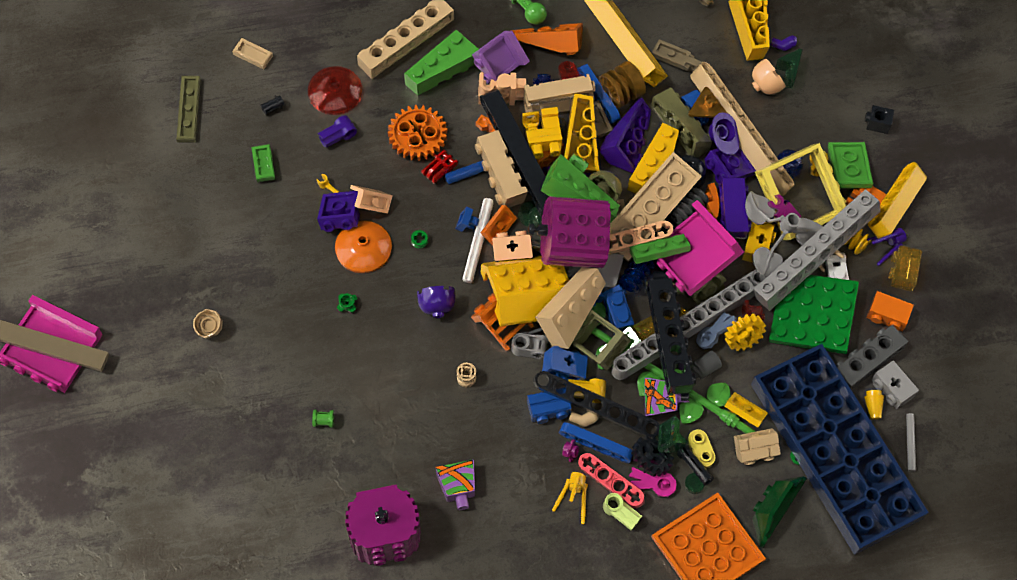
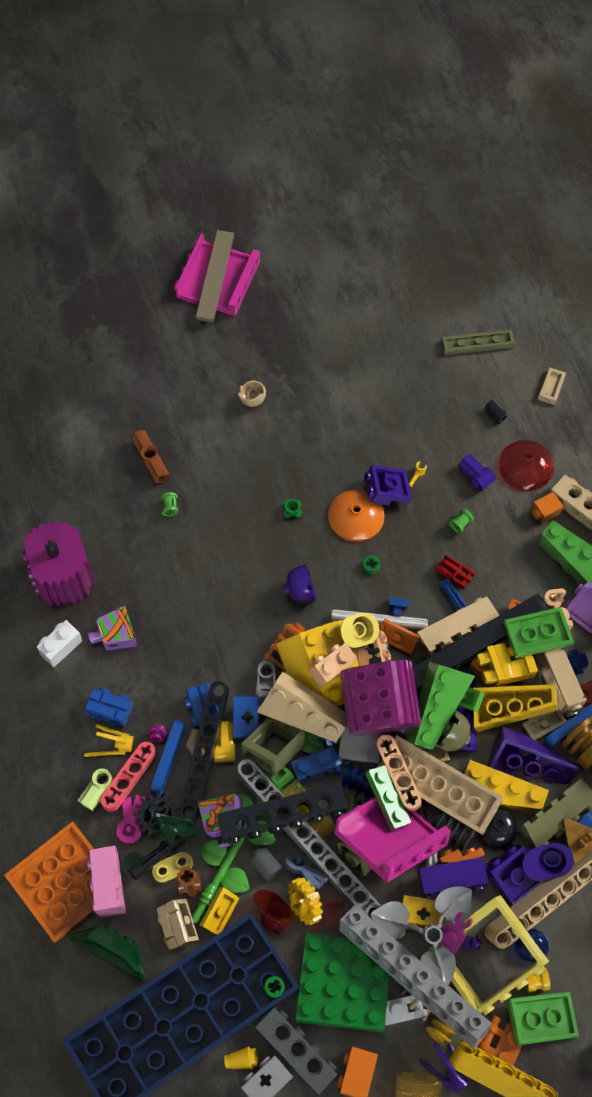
camera: 85 degrees right, 0 degrees up
bright green plate [251,144,275,182] -> none
light nougat panel [350,185,392,214] -> none
orange gear [388,105,447,161] -> none
tan wheel [457,362,476,388] -> none
none -> white brick [37,620,83,668]
none -> blue brick [85,688,133,727]
none -> bright pink wedge [87,846,126,918]
none -> dark orange piece [131,430,170,483]
none -> dark orange piece [177,866,201,898]
none -> clear red piece [254,890,296,935]
none -> green bush [265,976,285,998]
none -> light nougat brick [308,643,358,687]
none -> light yellow piece [340,613,379,648]
none -> bright green bush [449,508,474,533]
none -> bright green tile [503,607,574,659]
none -> orange brick [531,492,564,525]

